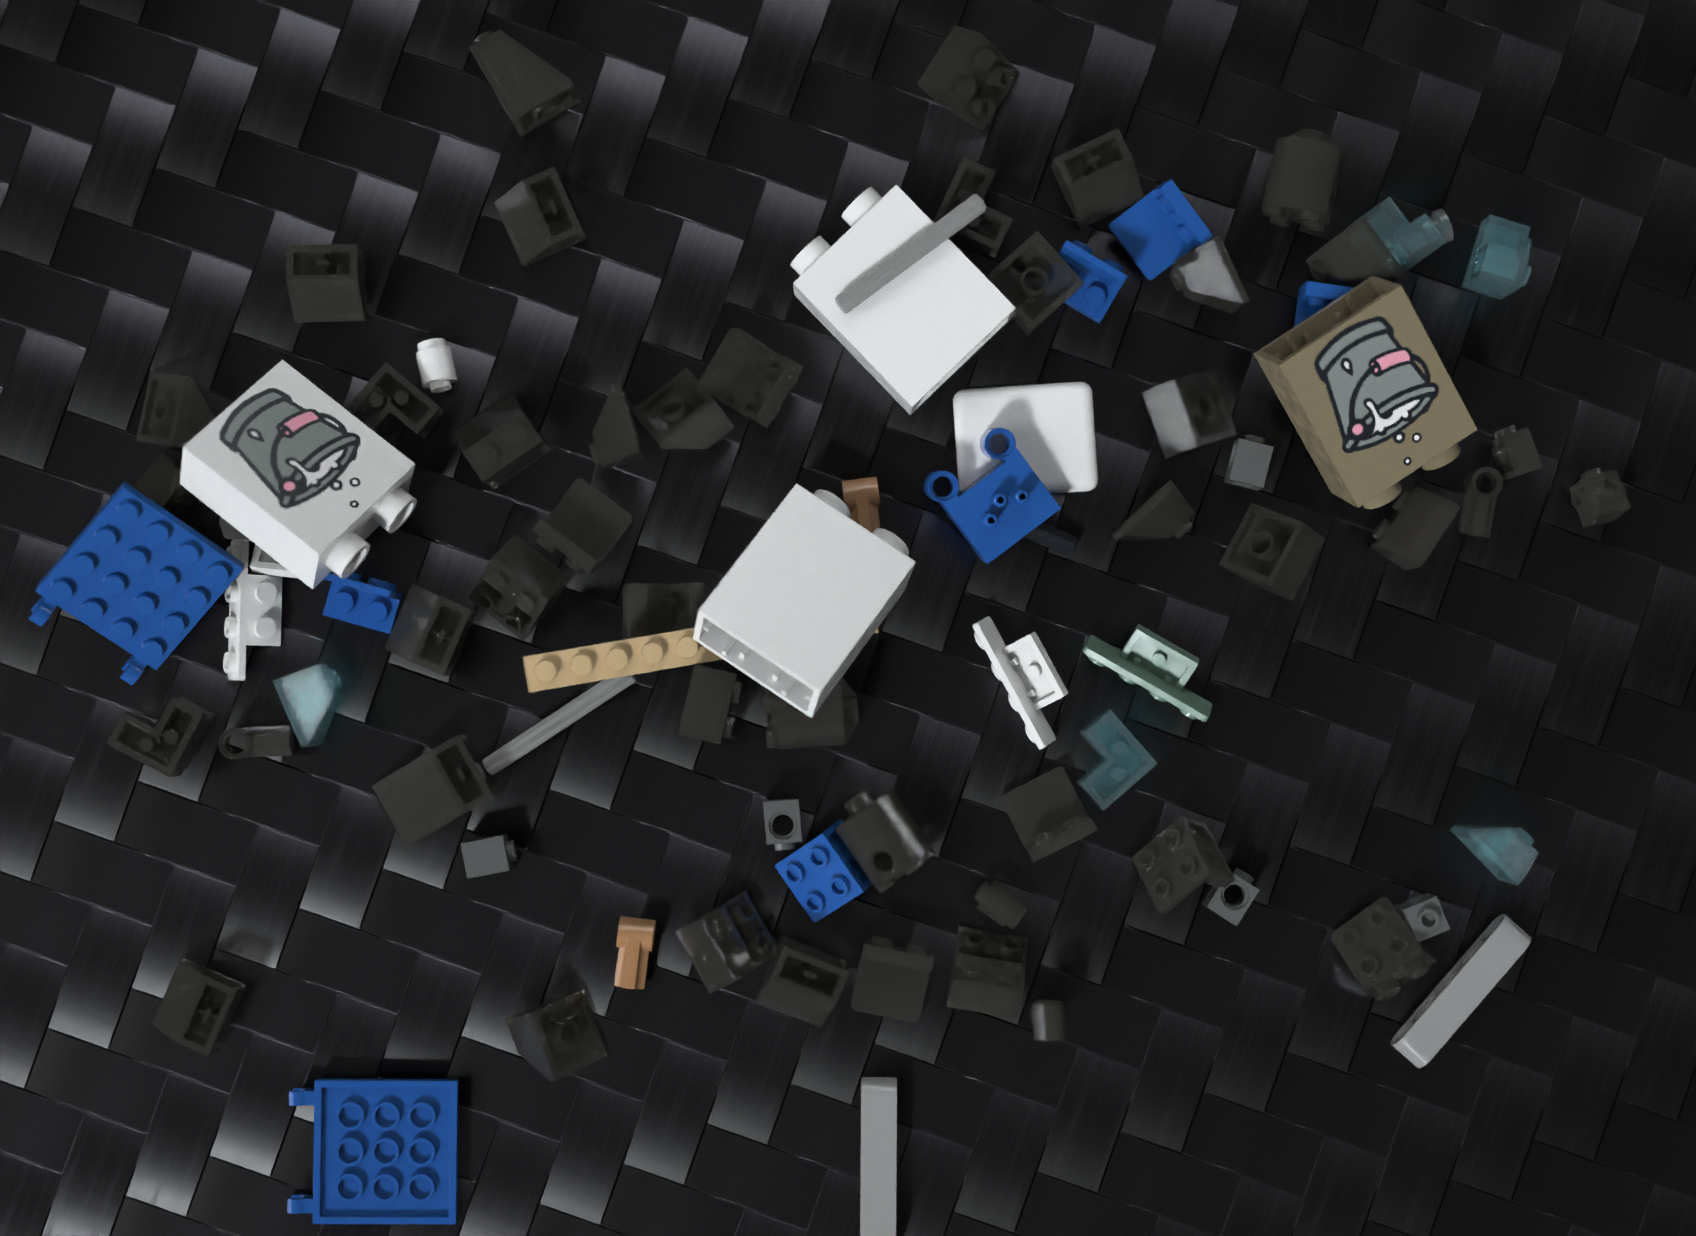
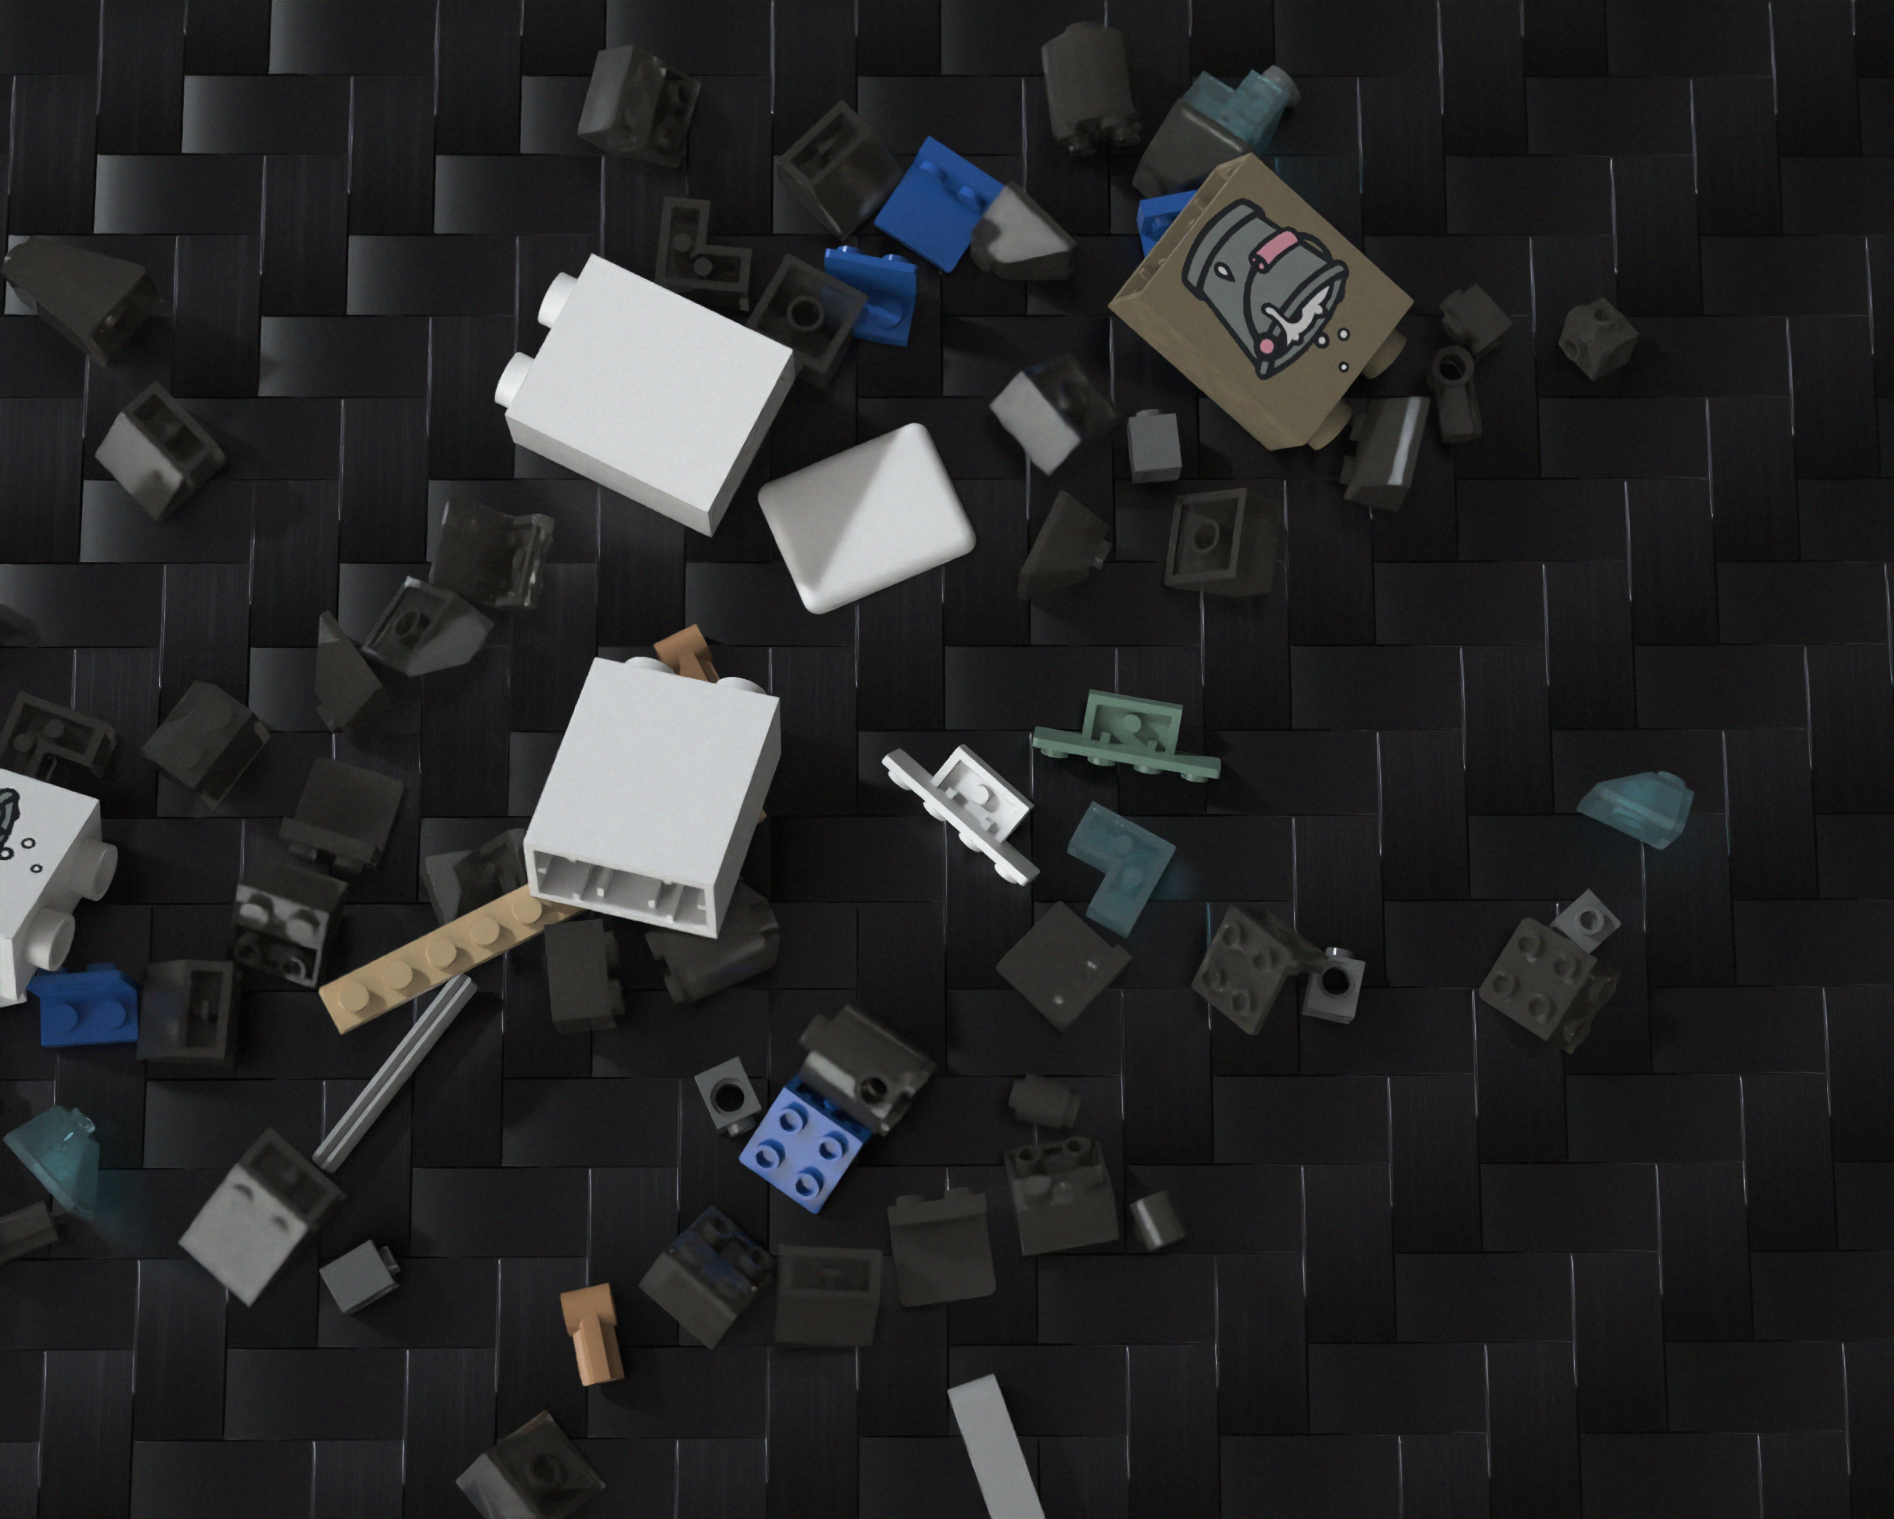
camera: 20 degrees left, 10 degrees down
white brick [416,338,457,393] -> none
light grey axle [835,194,986,313] -> none
blue piece [924,428,1077,564] -> none
light grey beam [1391,914,1532,1068] -> none
clear light blue brick [1461,214,1532,300] -> none

